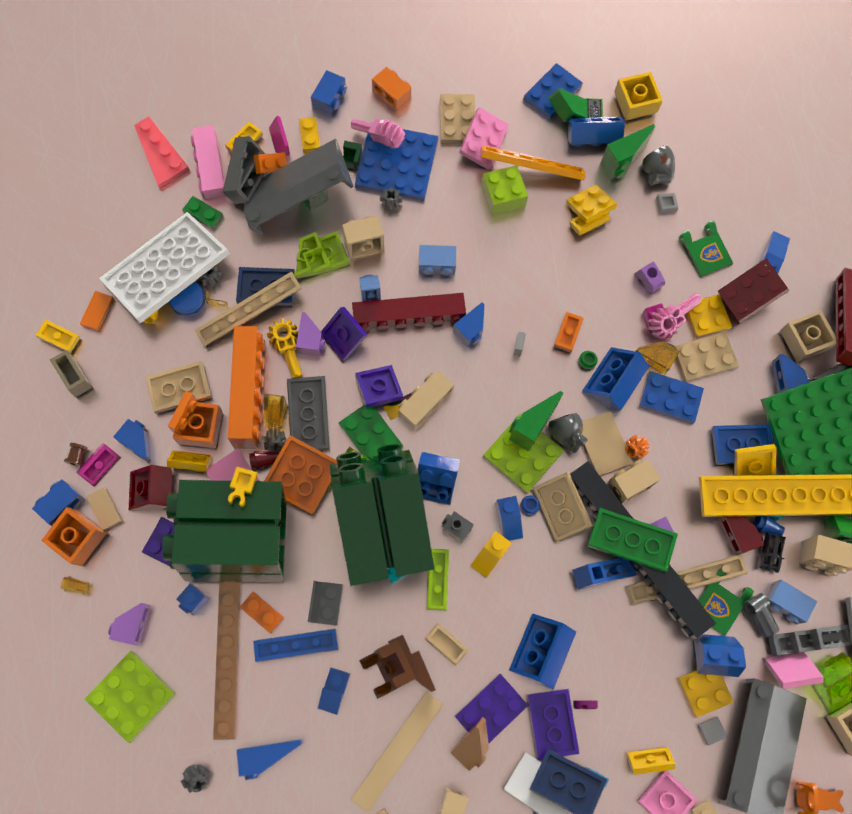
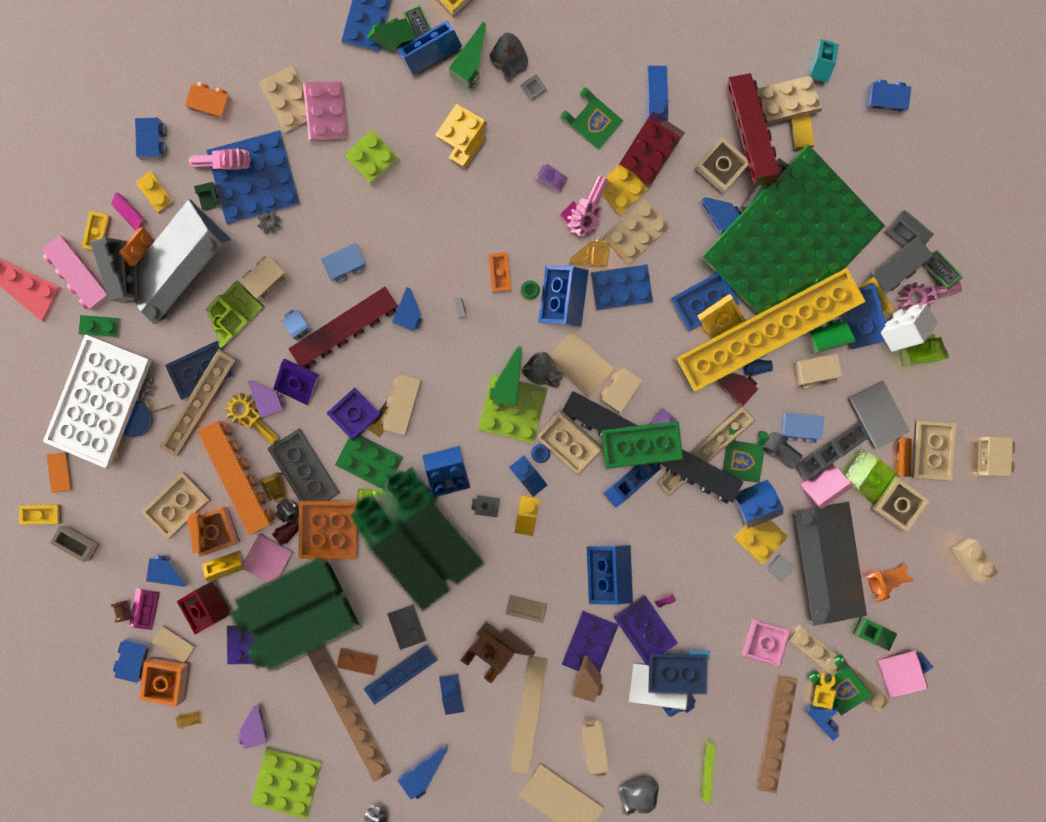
camera: 20 degrees left, 15 degrees up
blue brick [176,583,210,614] -> none
yellow plate [228,467,258,507] -> none
lime tile [426,549,449,611] -> none
light orange tile [480,145,586,181] -> none
orange gear [625,434,650,460] -> none
yellow plate [627,747,675,775] -> none
black arm [757,532,786,573] -> none

